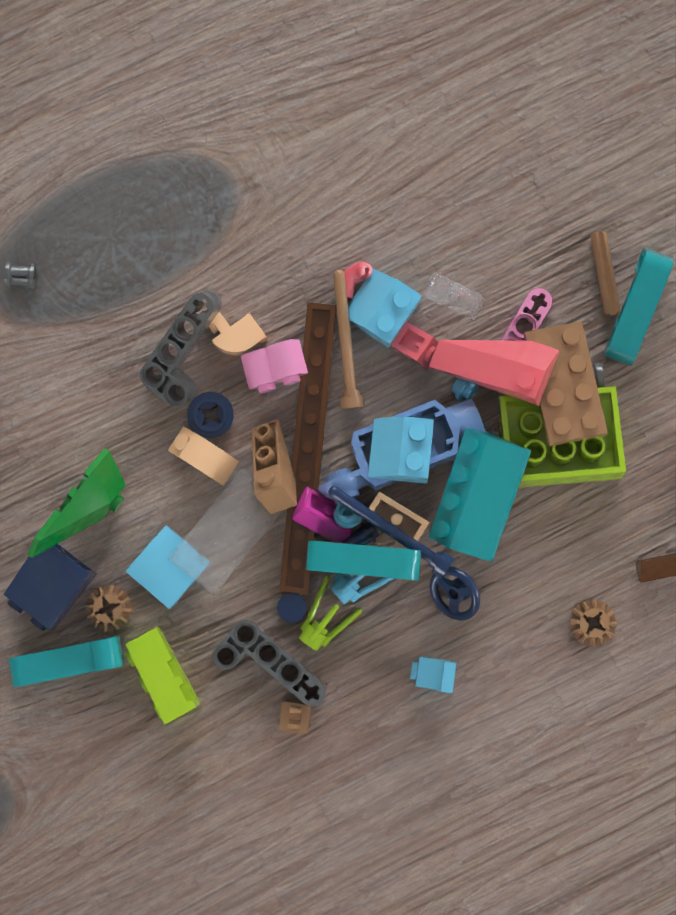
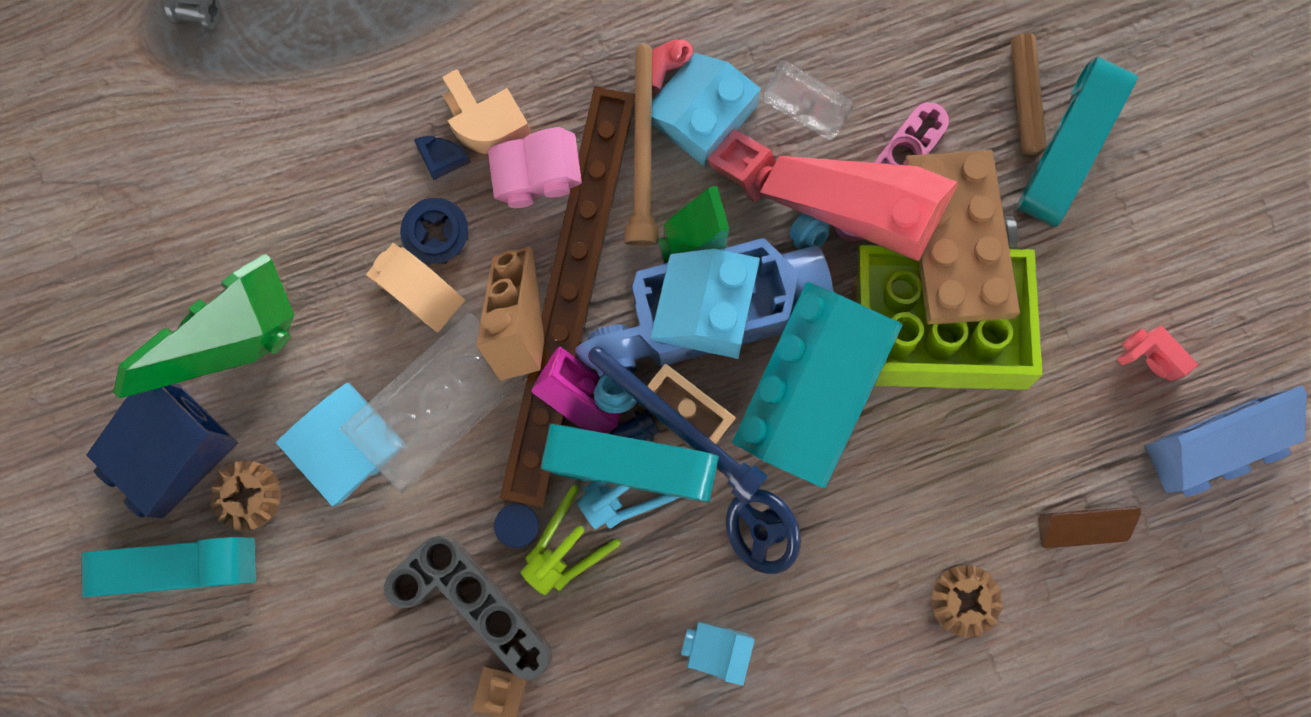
camera: 10 degrees right, 5 degrees down
lime wedge [125,627,201,725] -> none
dark grey beam [140,290,222,406] -> none
none -> dark blue tile [414,136,471,180]
none -> green slope [658,186,729,264]

